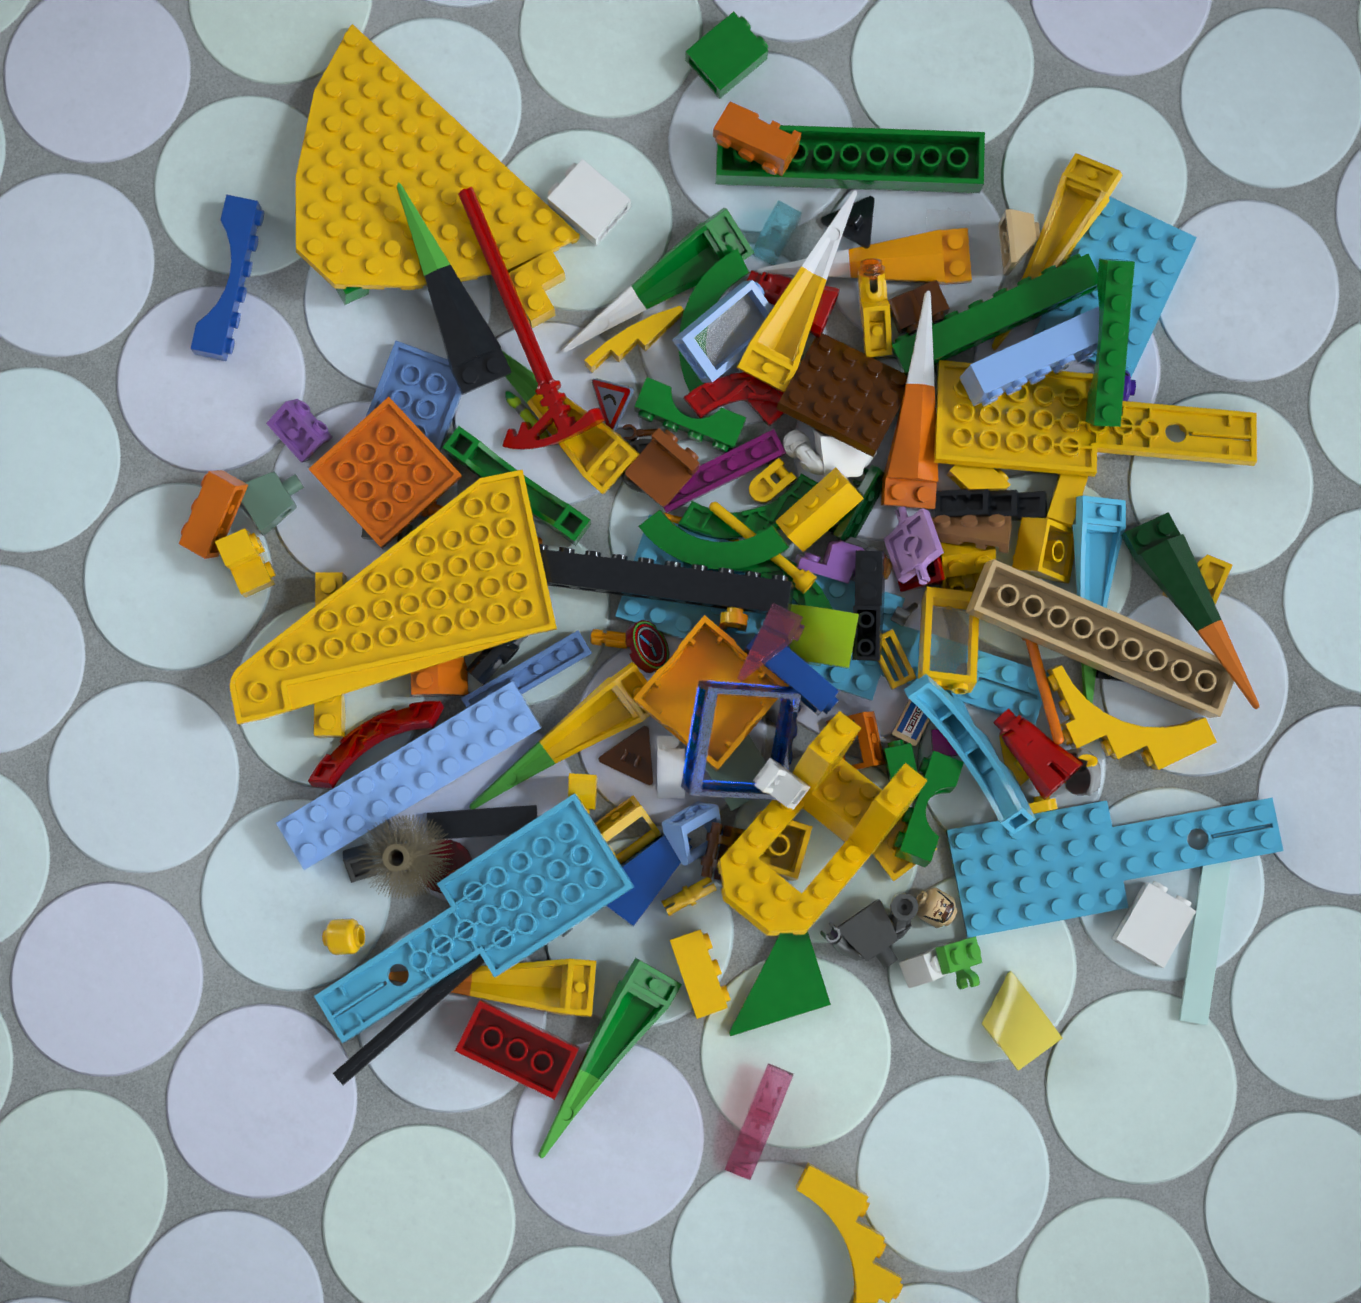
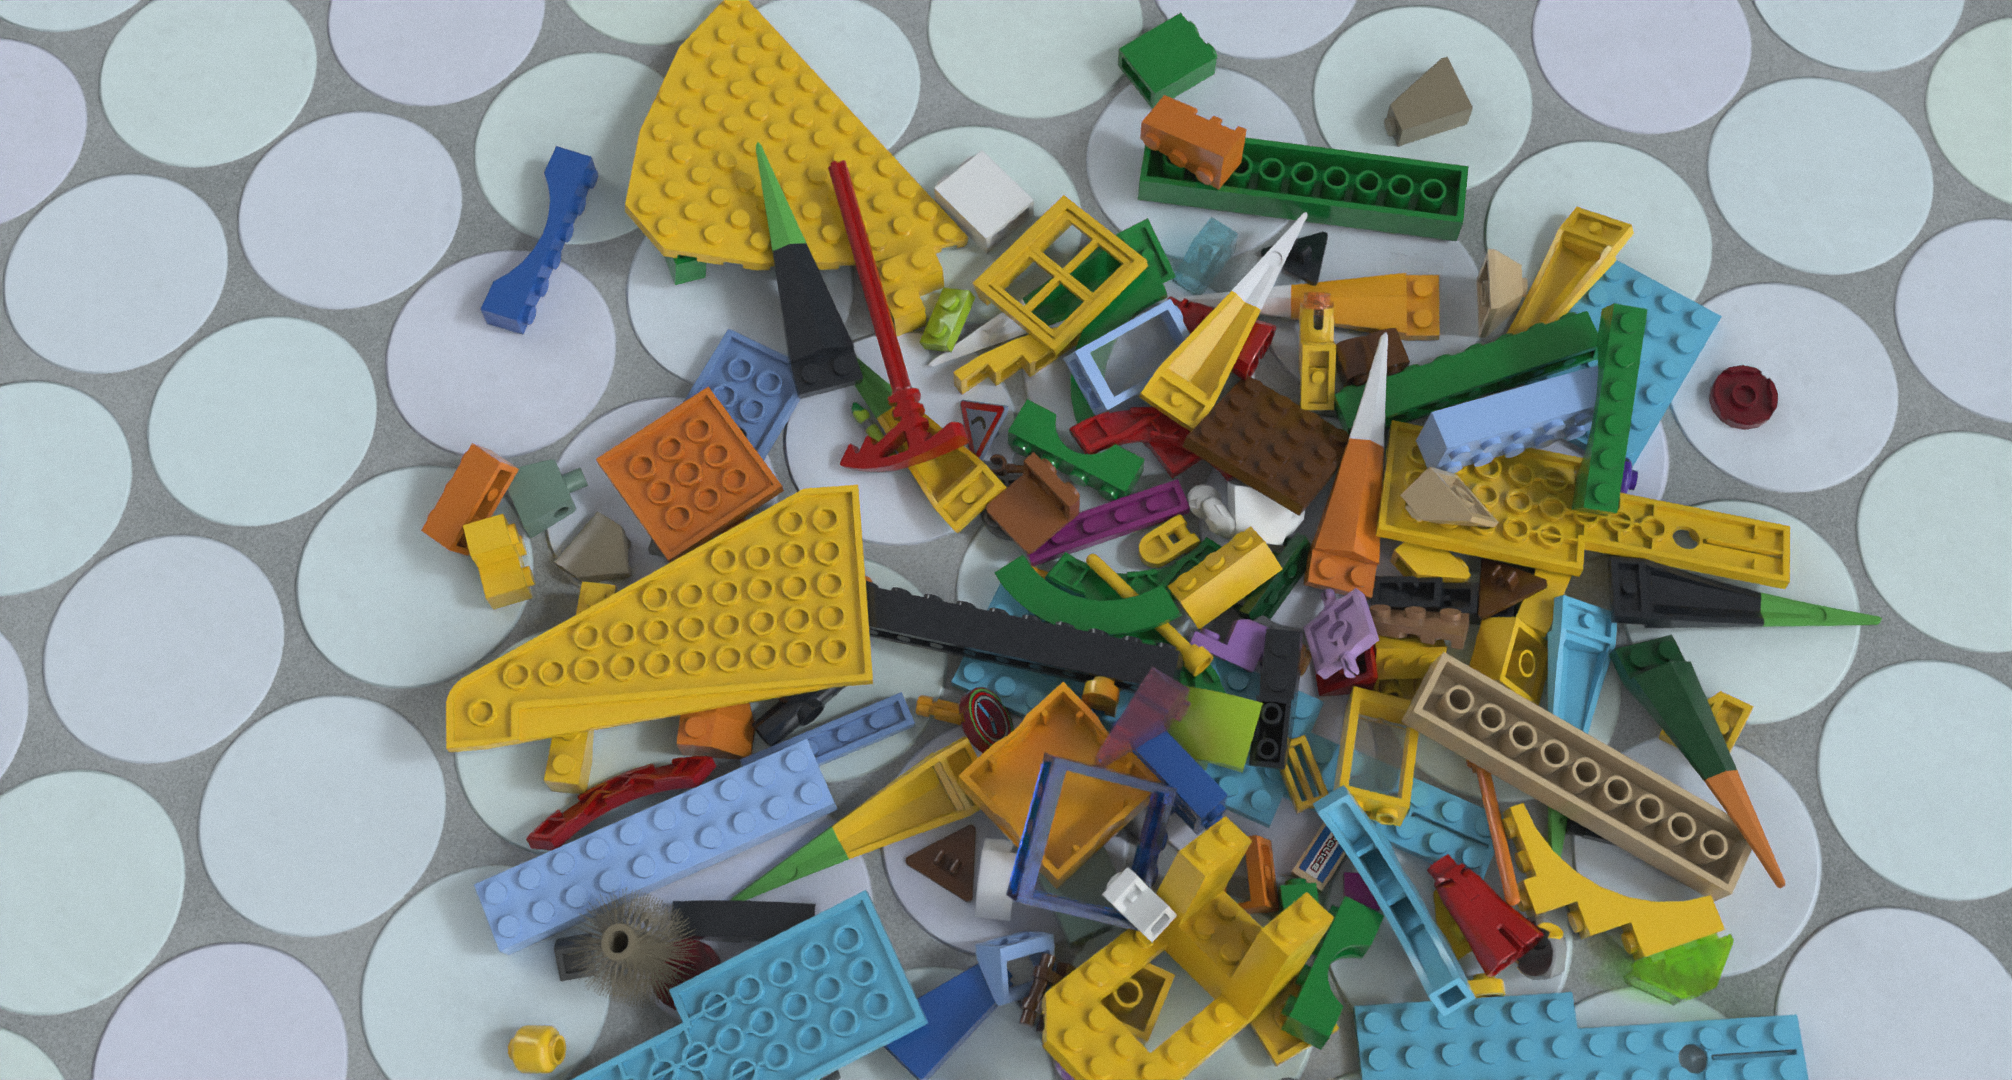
camera: 15 degrees right, 15 degrees down
medium lavender bracket [266,399,333,463] -> none
green arch [443,426,591,546] -> none
yellow slope [568,773,598,813] -> none
yellow tile [595,795,662,864] -> none
yellow pin [661,877,717,916] -> none
dark grey hand [891,602,918,626] -> none
none -> dark tan slope [554,511,632,583]
none -> lime plate [919,288,976,353]
none -> yellow window [972,195,1148,356]
none -> dark tan slope [1384,57,1473,147]
none -> tan slope [1401,467,1499,528]
none -> reddish brown piece [1478,558,1548,620]
none -> black plate [1607,556,1882,628]
none -> clear neon green slope [1623,933,1734,1006]
none -> dark red tile [1709,365,1778,430]

